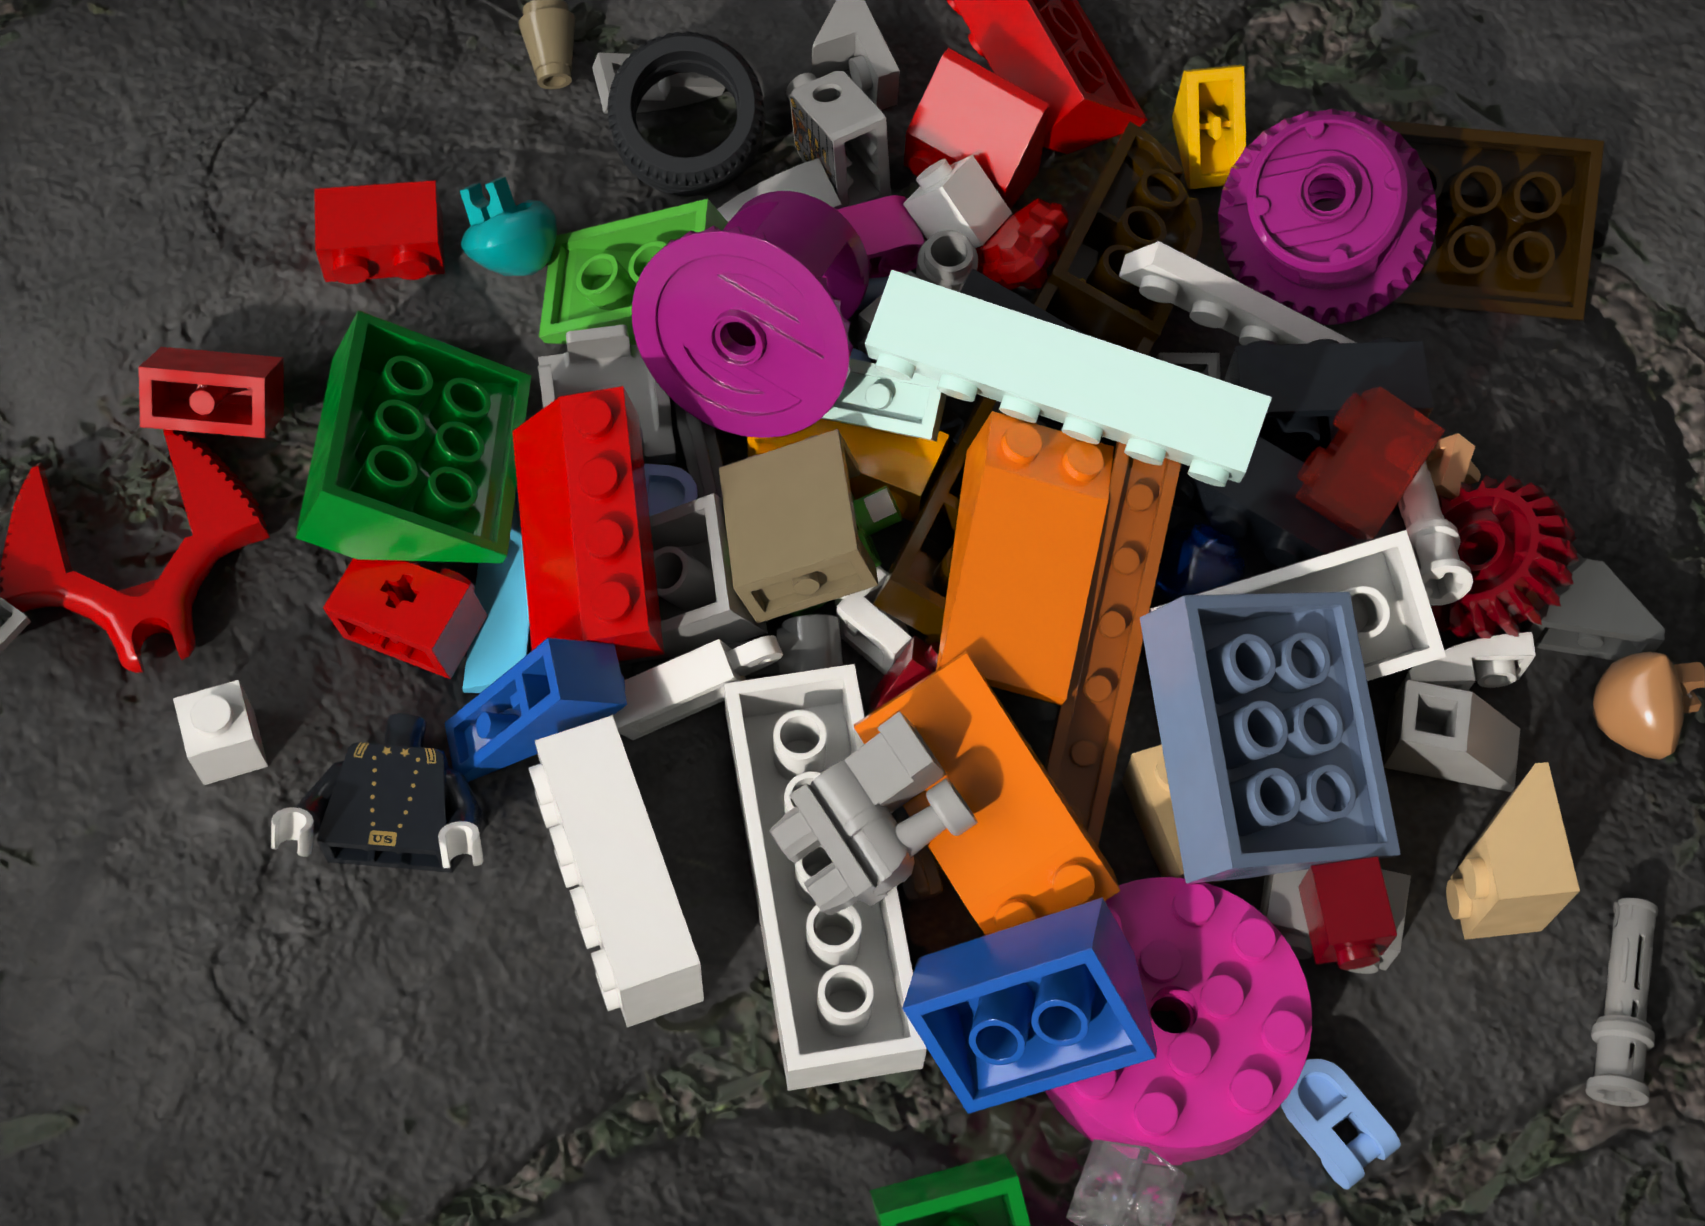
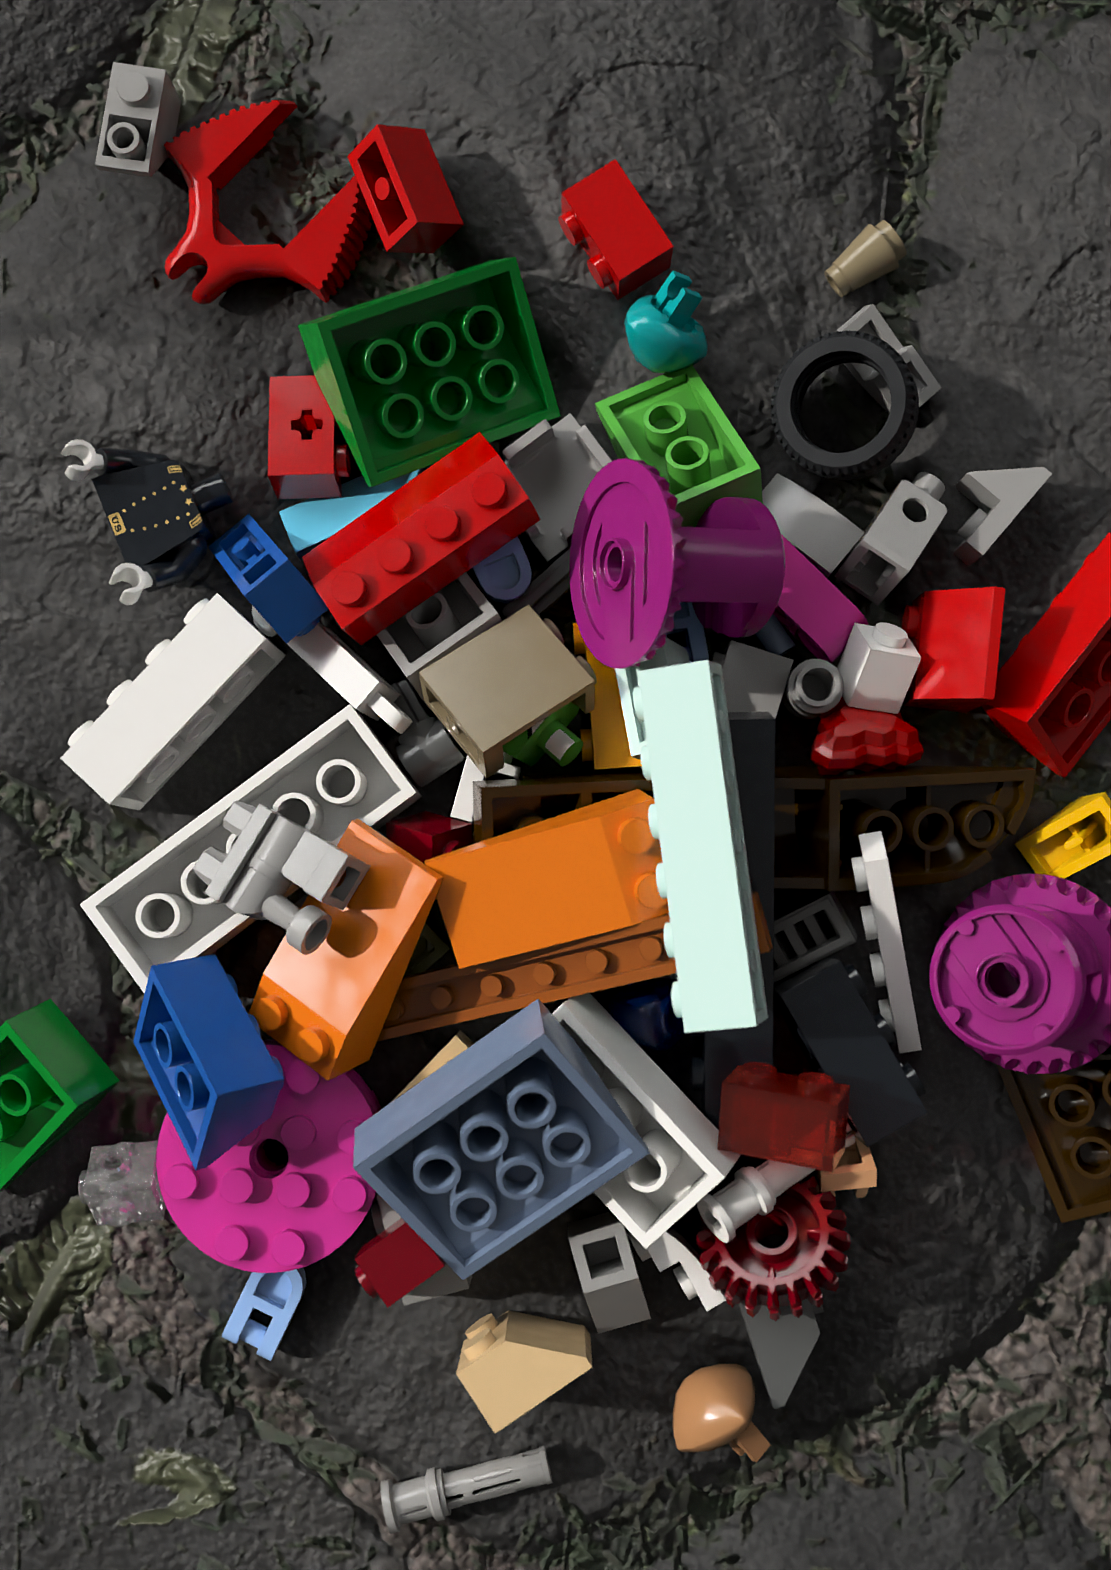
camera: 70 degrees right, 20 degrees up
white brick [173,680,268,785] -> none

